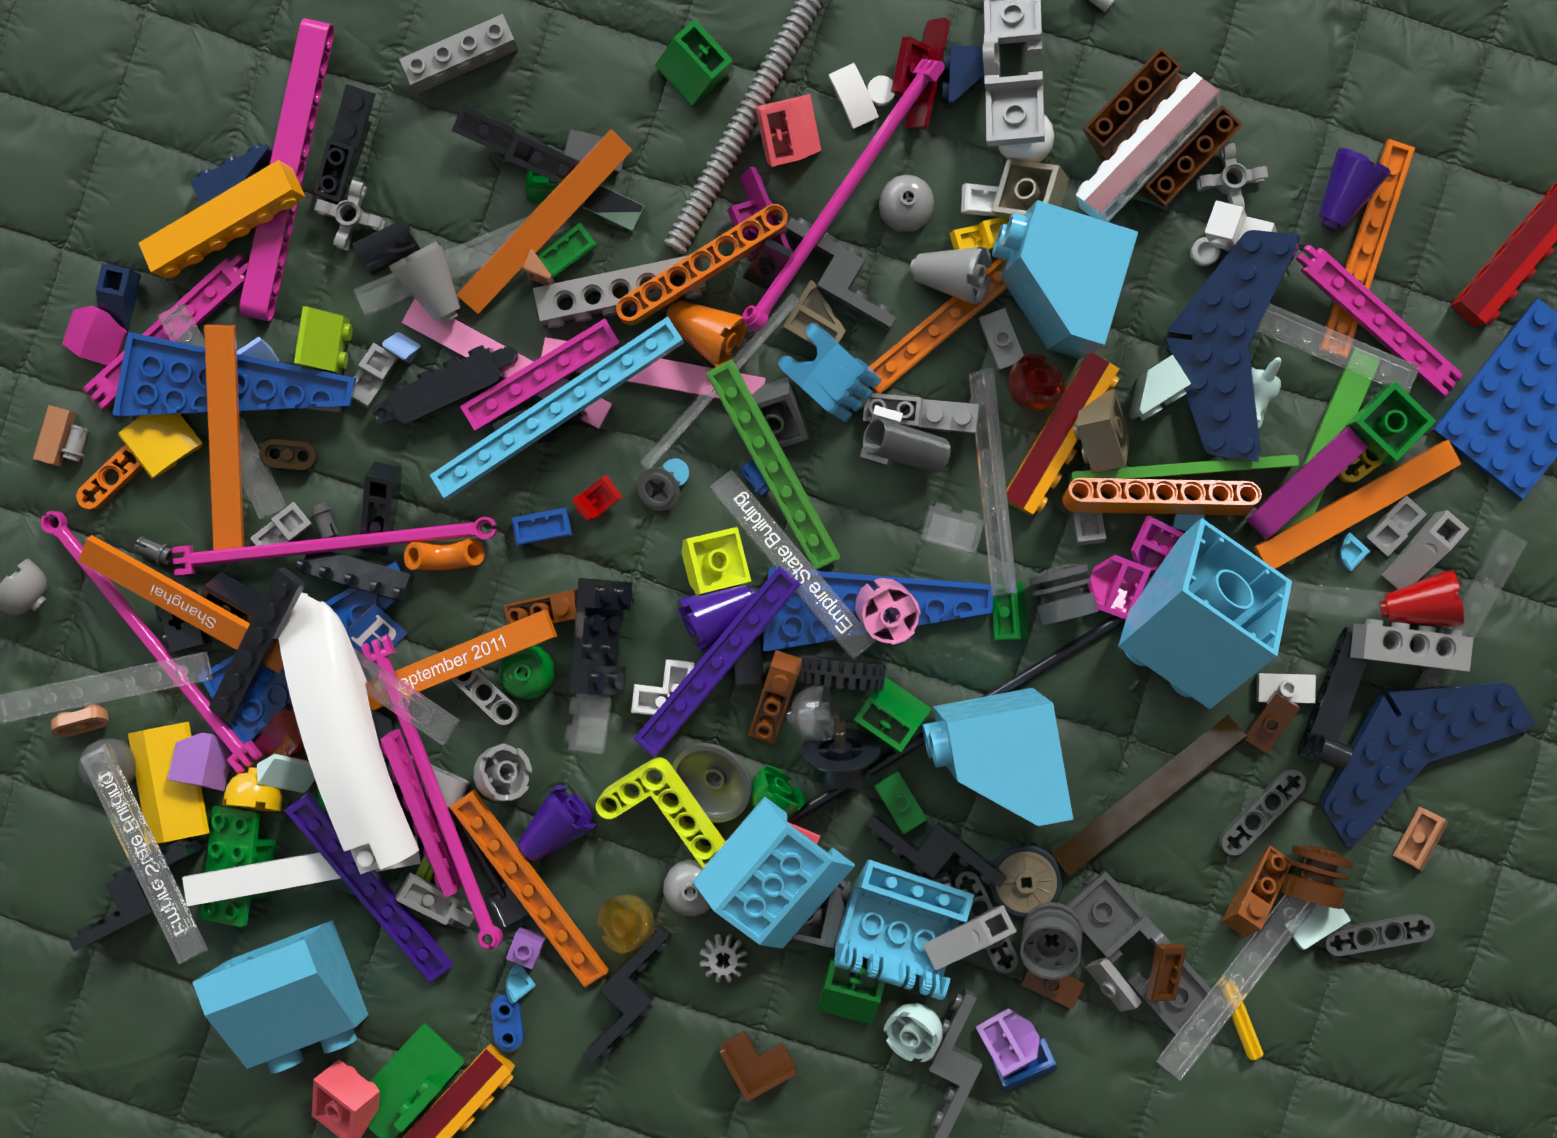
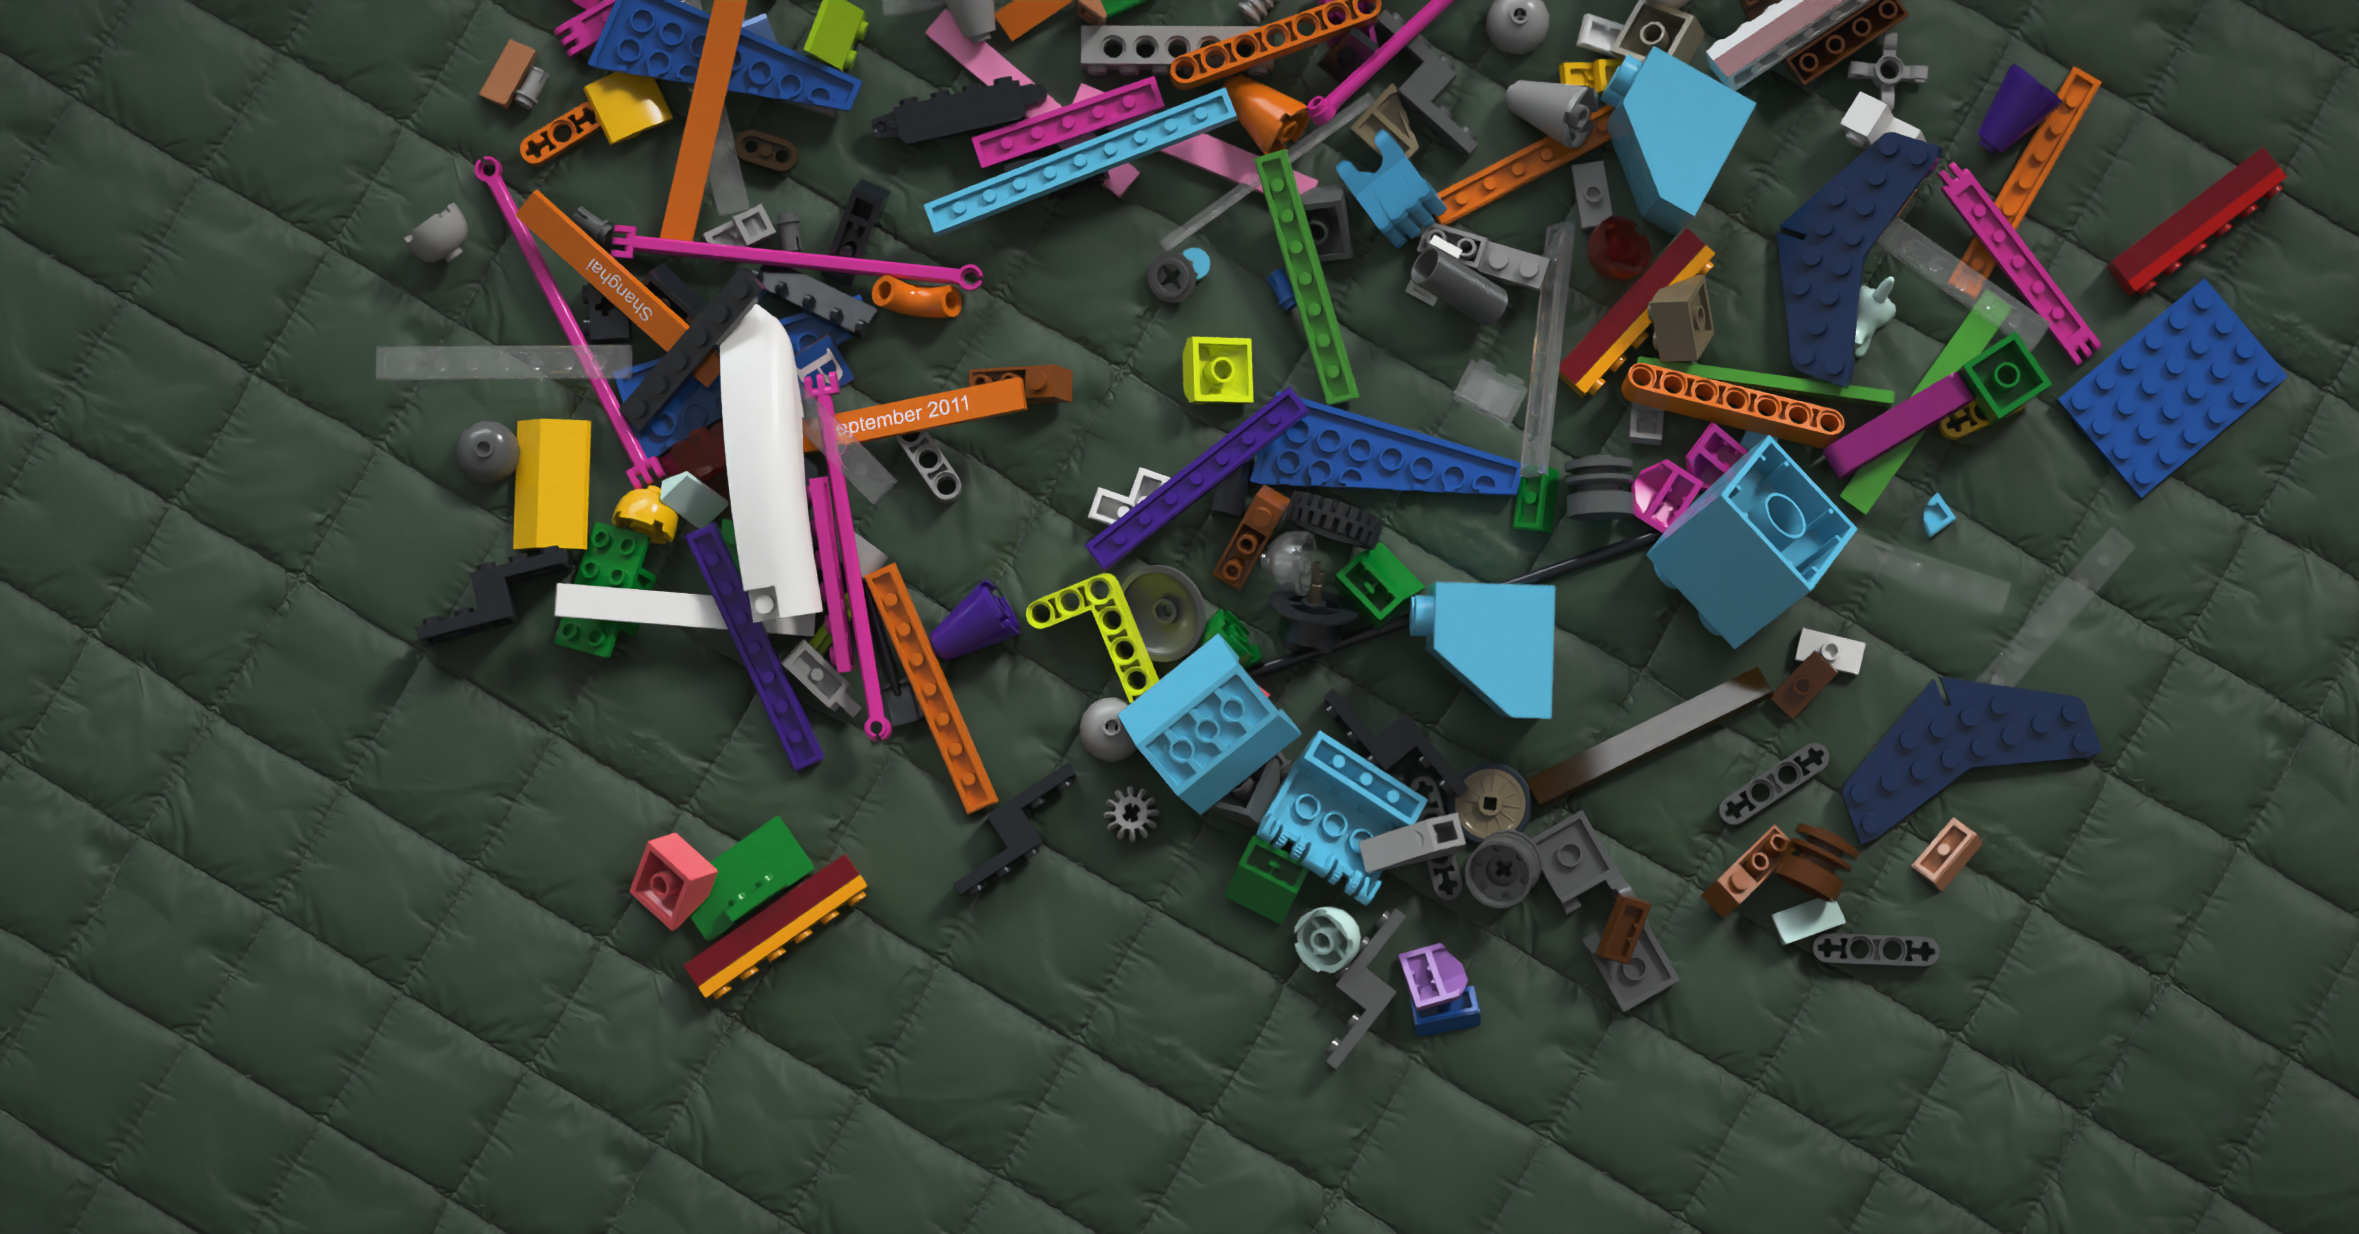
camera: 10 degrees right, 5 degrees down
nougat plate [51,704,109,737] -> none
clear tile [80,744,208,964] -> none
medium lavender slope [167,733,232,792] -> none
medium azure slope [192,920,368,1074] -> none
light grey slope [353,343,398,409] -> none
light blue slope [382,332,421,363] -> none
light grey cylinder [473,744,532,802] -> none
blue plate [491,993,524,1052] -> none
green cylinder [498,645,556,700] -> none
medium lavender brick [506,927,547,969] -> none
medium azure tile [506,964,536,1004] -> none
blue plate [511,507,573,546] -> none
clear brick [565,693,613,754] -> none
black piece [570,578,632,695] -> none
red bracket [572,475,623,522] -> none
clear yellow cylinder [598,894,654,953] -> none
dark purple cone [677,585,756,651] -> none
clear tile [709,469,875,660] -> none
reddish brown panel [719,1030,797,1102] -> none
bright pink cylinder [855,578,921,644] -> none
green plate [874,770,927,834] -> none
reddish brown plate [1020,968,1084,1009] -> none
light grey plate [1085,957,1142,1012] -> none
light aqua slope [1129,355,1191,421] -> none
clear tile [1156,894,1317,1081] -> none
white tile [1190,237,1220,267] -> none
yellow axle [1219,978,1264,1060] -> none
orange tile [1253,440,1461,569] -> none
black beam [1297,626,1368,770] -> none
light grey brick [1350,619,1474,672] -> none
light grey slope [1366,495,1427,556] -> none
red cone [1379,570,1464,627] -> none
light grey slope [1381,510,1469,590] -> none

